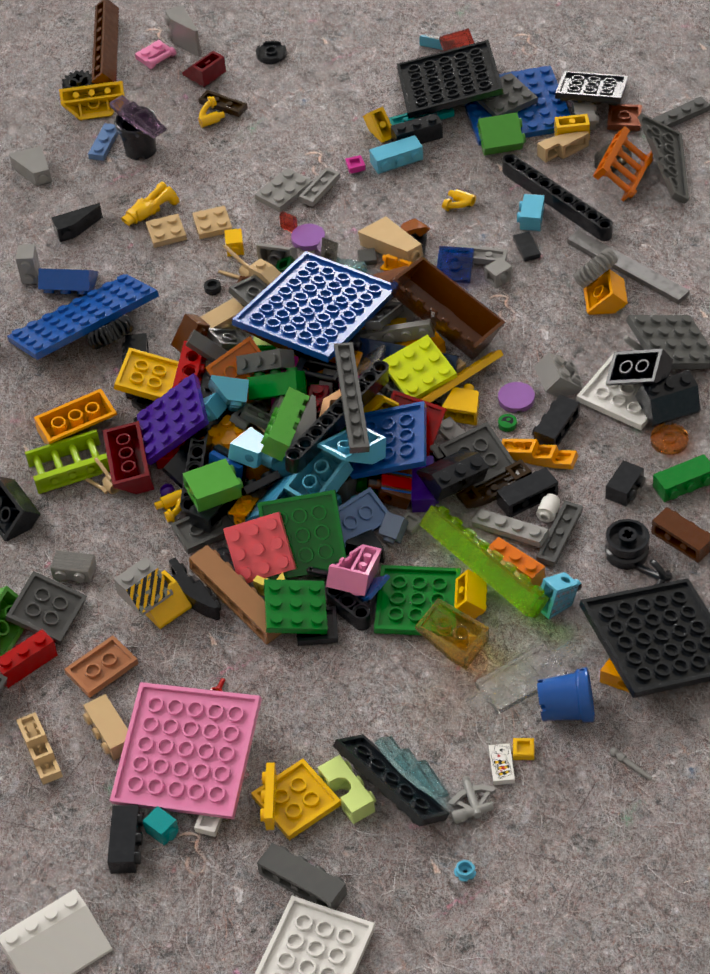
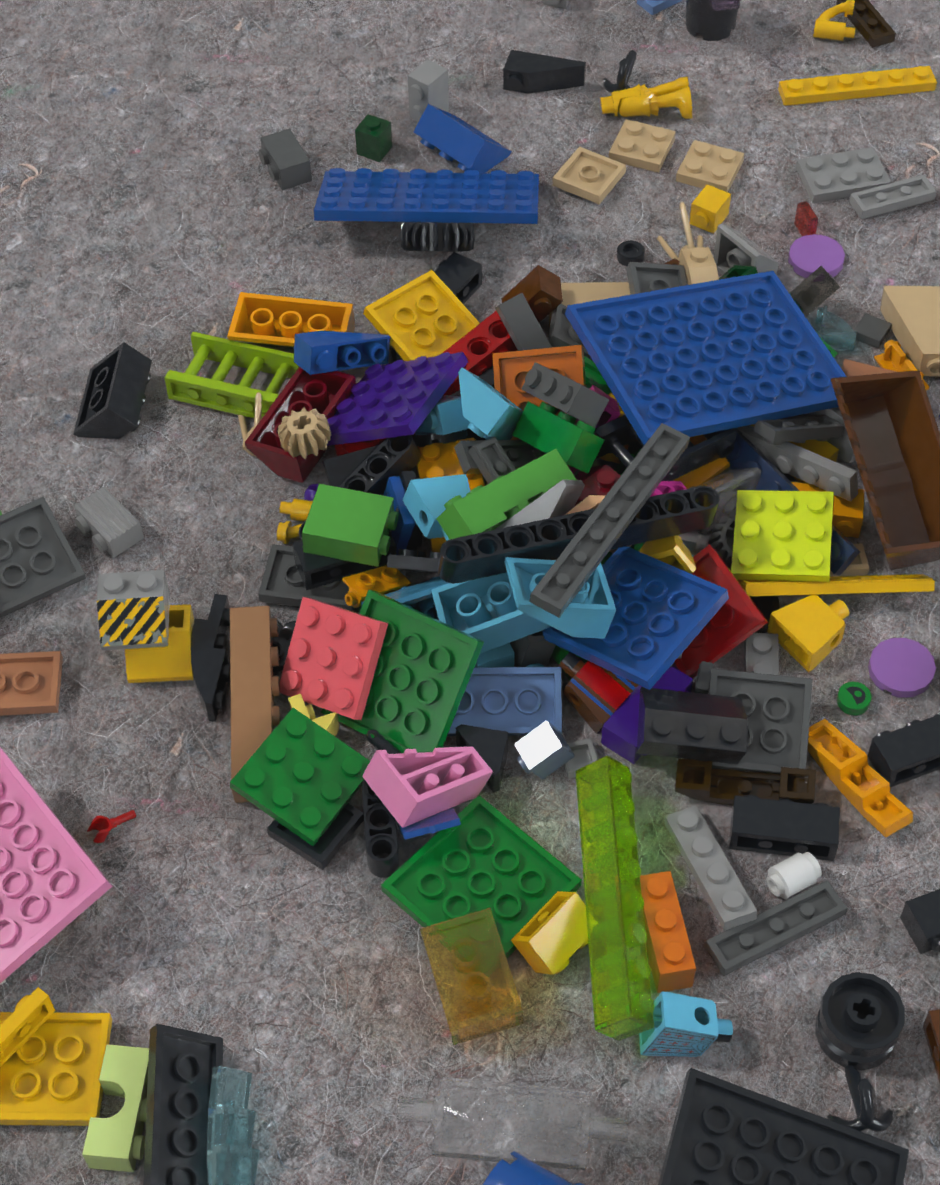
camera: 35 degrees right, 5 degrees up
none -> tan gear [278,407,331,459]
none -> blue slope [294,331,390,375]
none -> dark green brick [355,114,393,162]
none -> tan plate [552,146,626,204]
none -> black piece [603,50,647,93]
none -> yellow plate [778,66,937,106]

